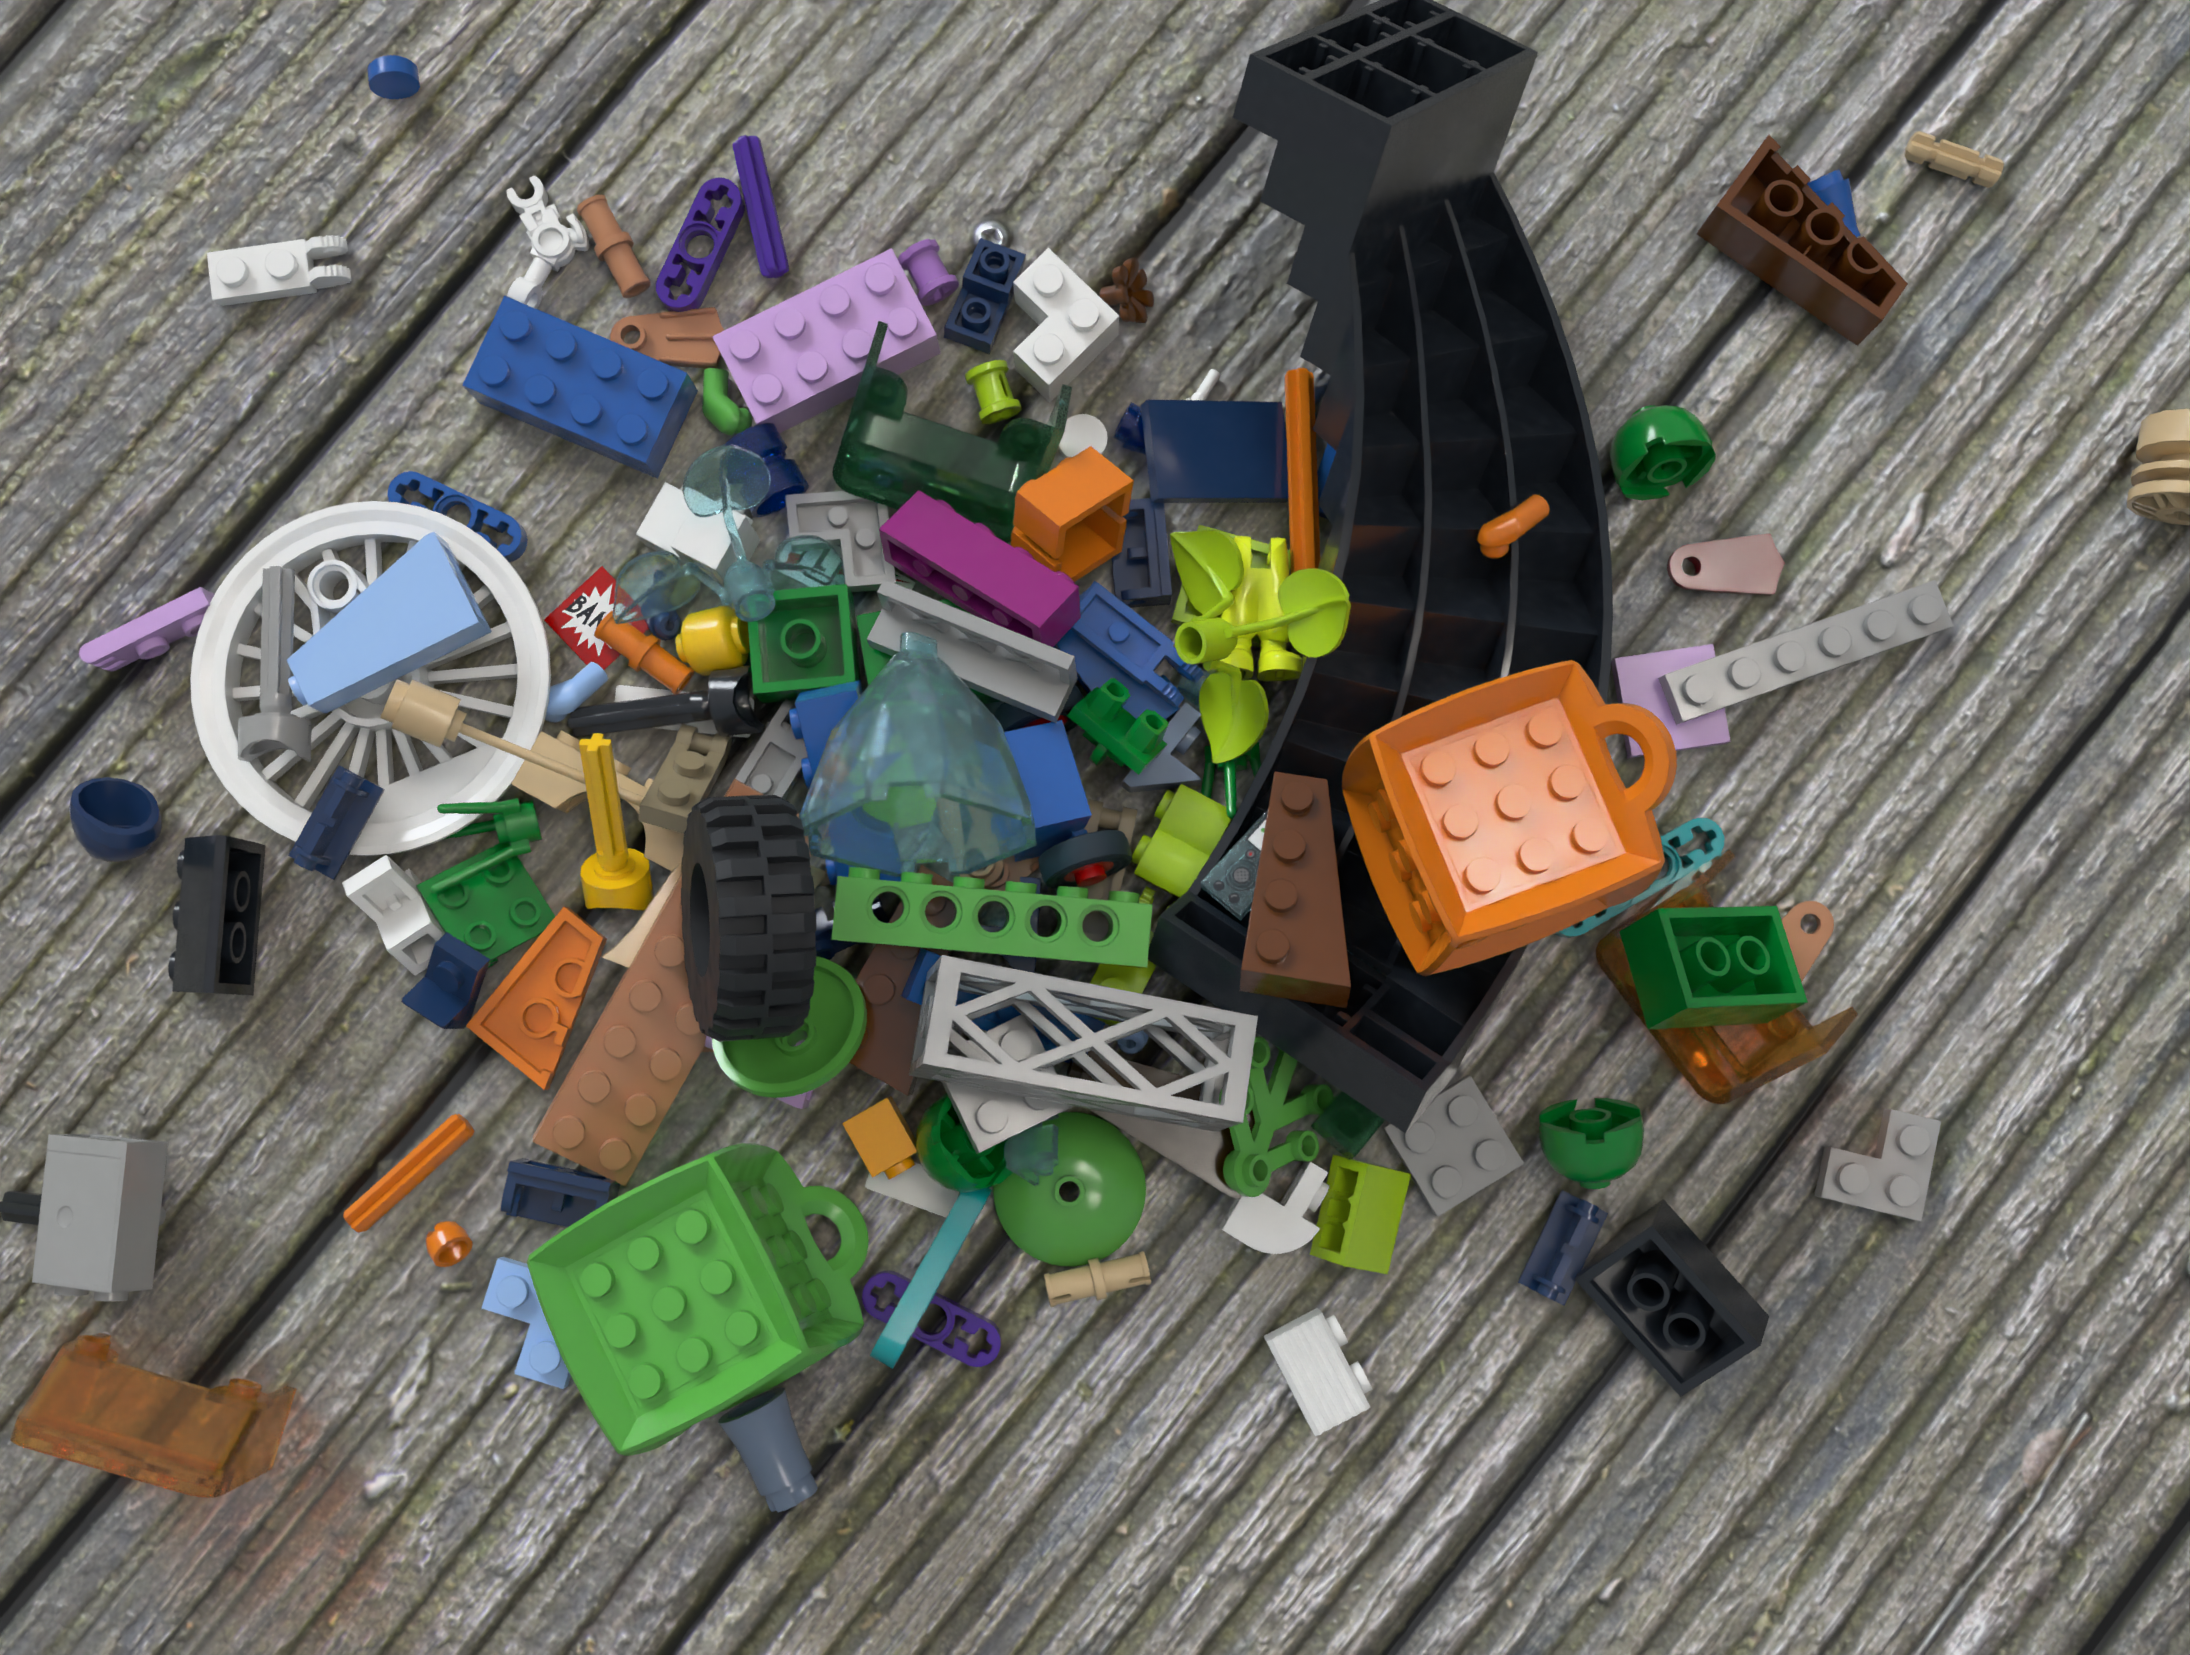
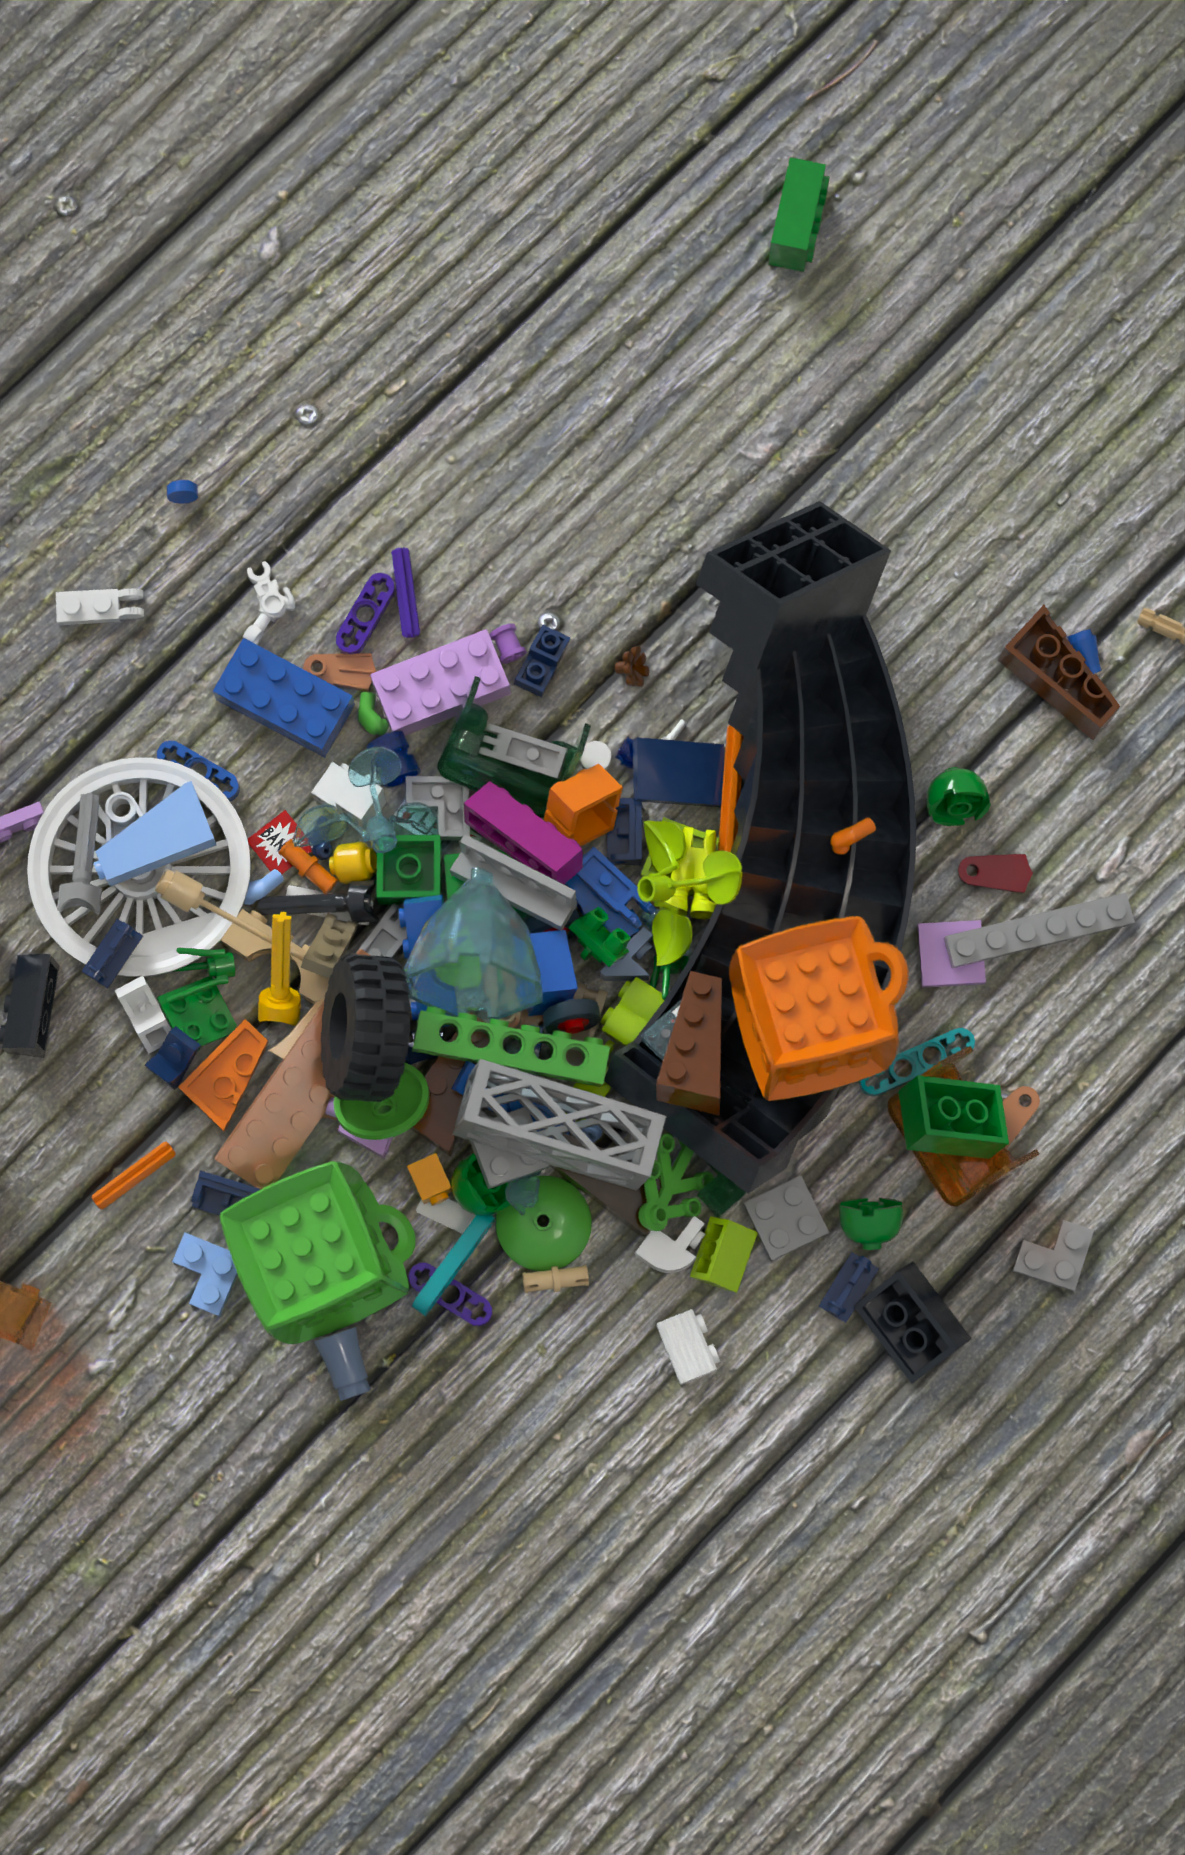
camera: 10 degrees right, 5 degrees down
orange hinge [426,1221,473,1267] -> none
nougat pin [577,195,651,298] -> none
lime bush [965,360,1022,424] -> none
white brick [1013,248,1119,403] -> none
none -> light grey hinge [479,723,569,779]

